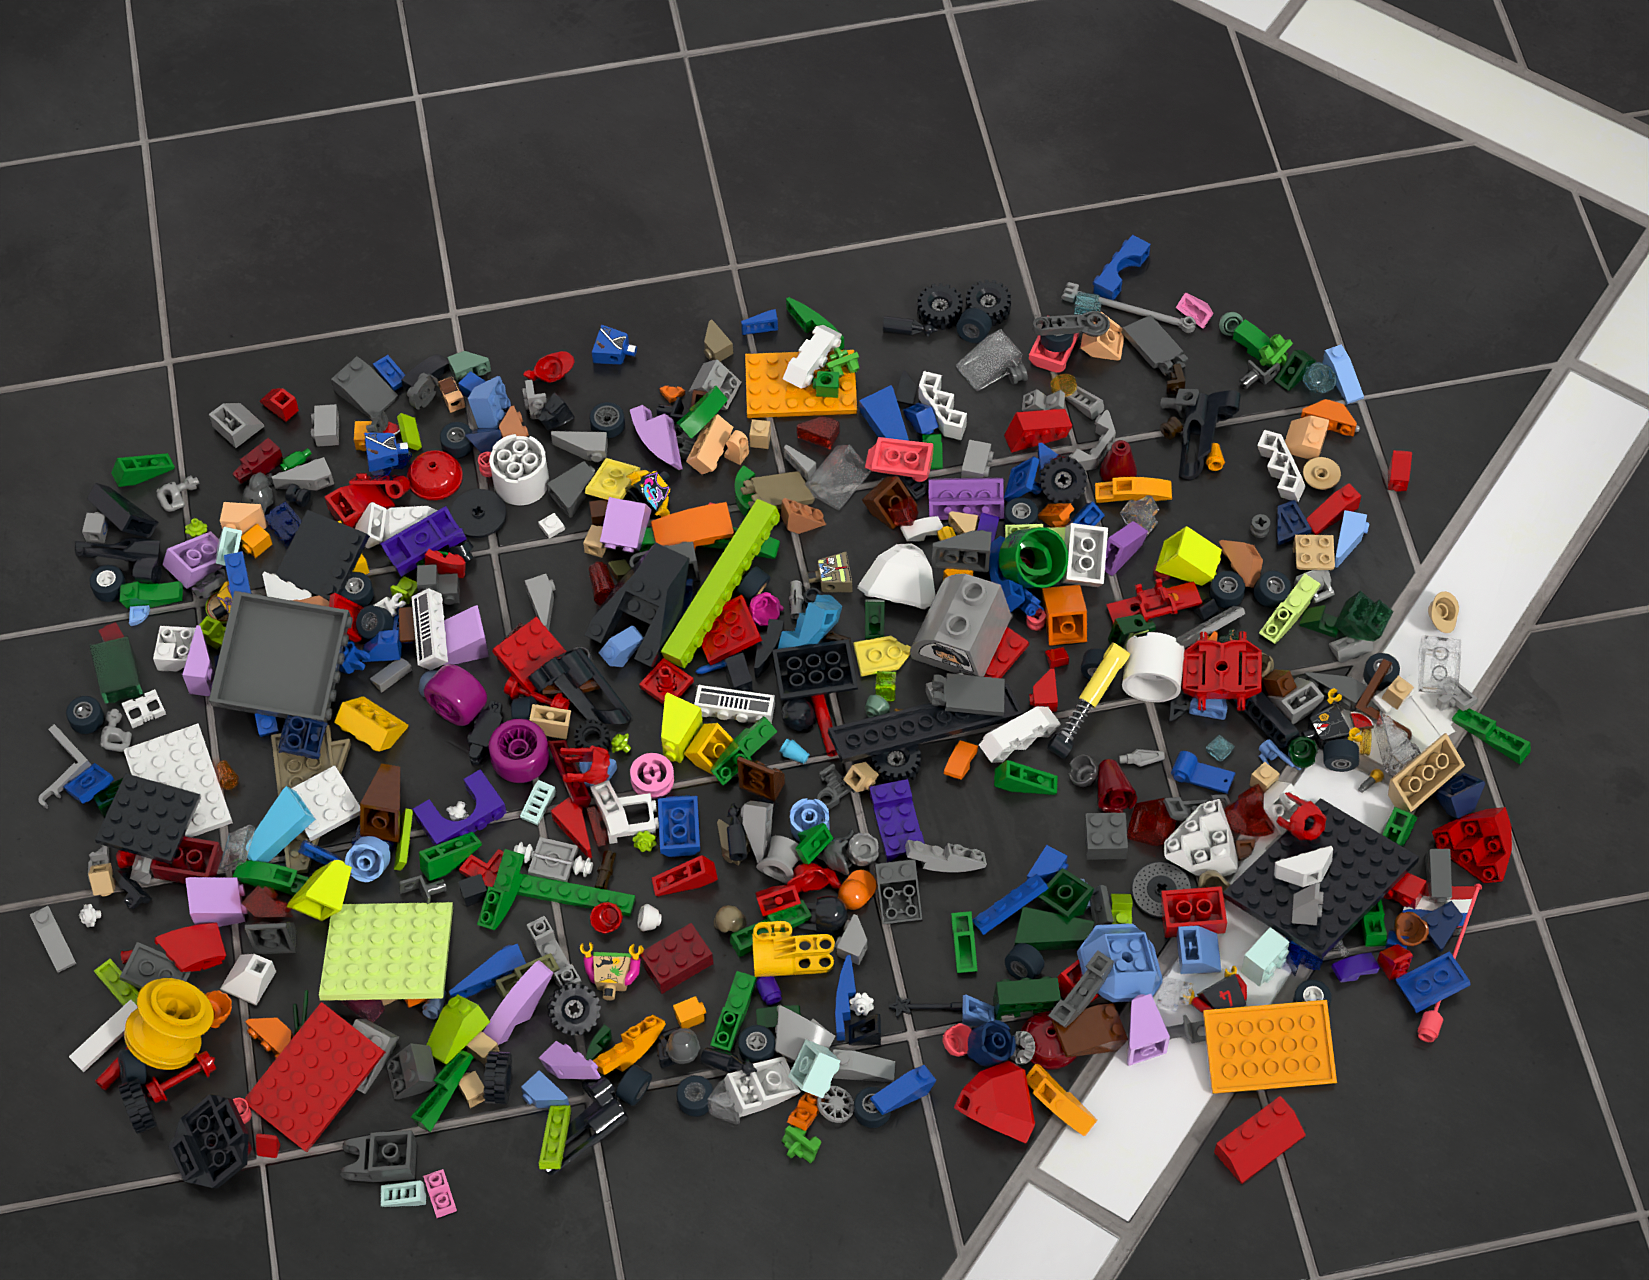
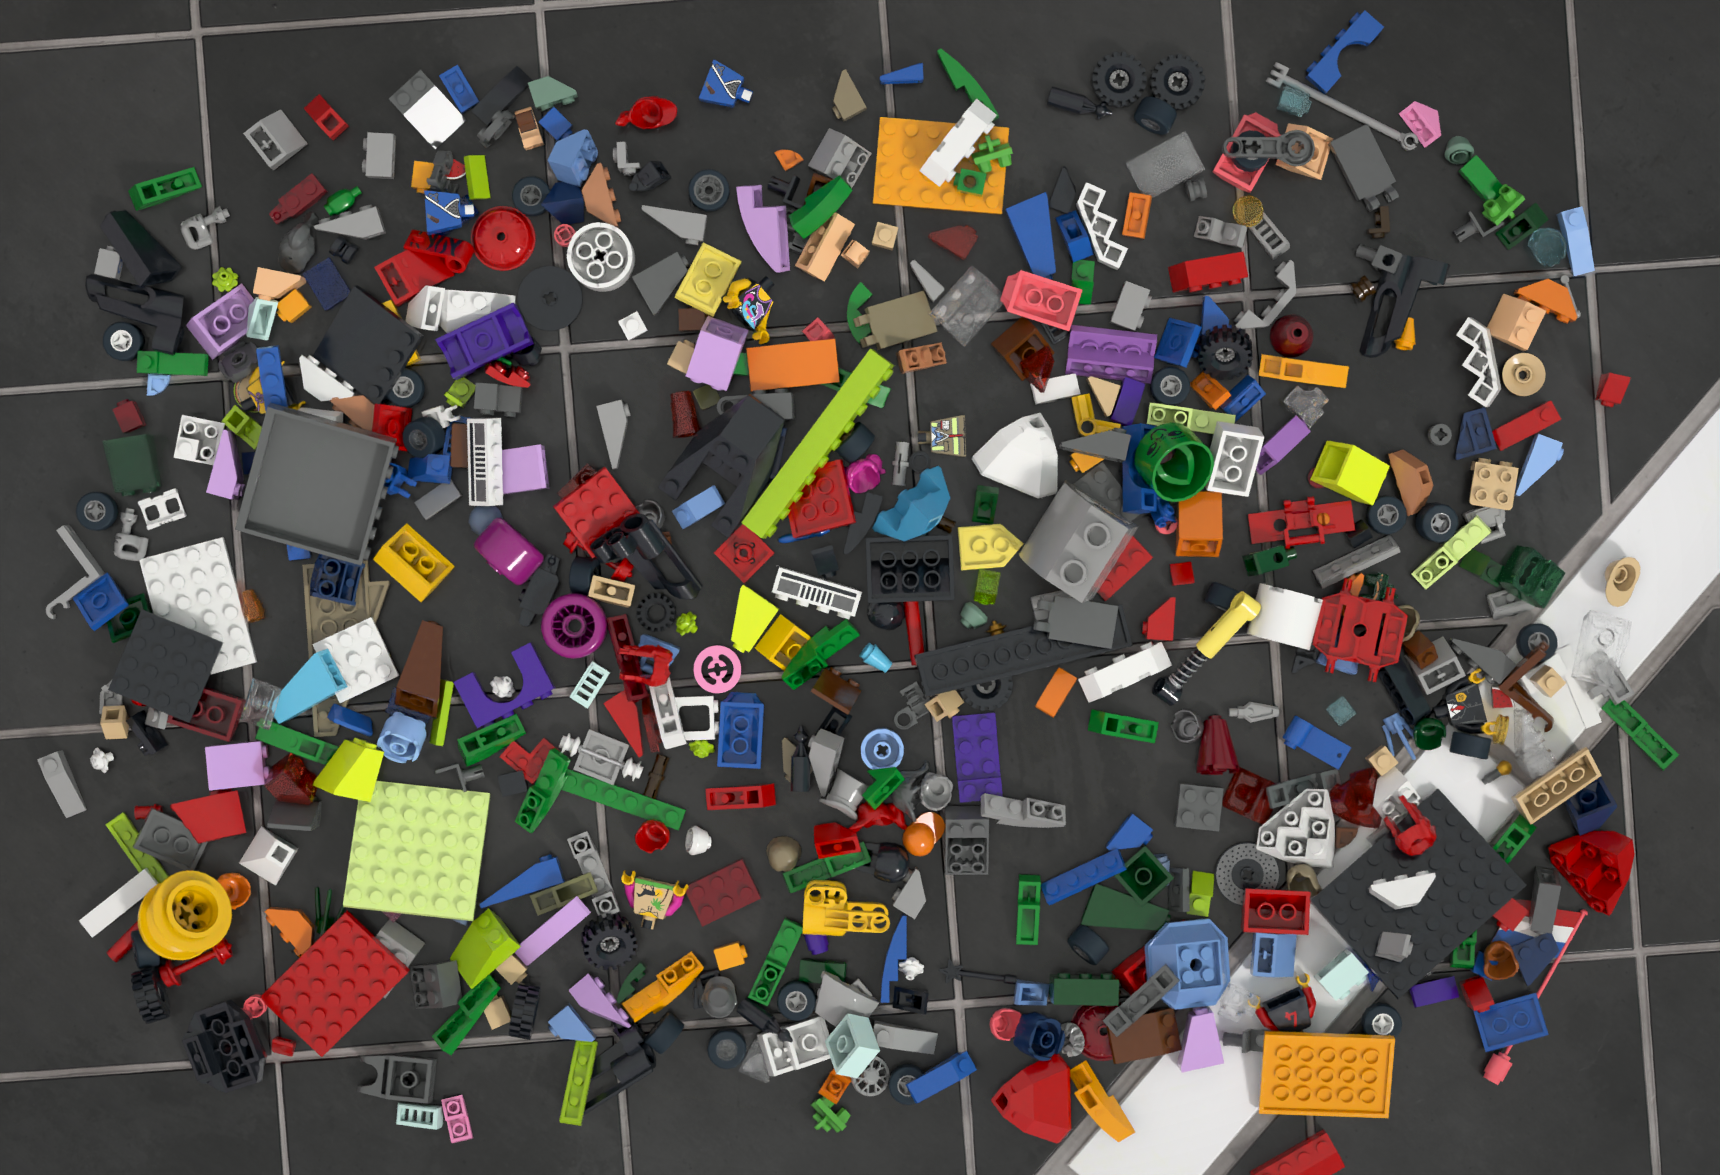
camera: 10 degrees right, 30 degrees up
none -> orange plate [1122,192,1152,239]

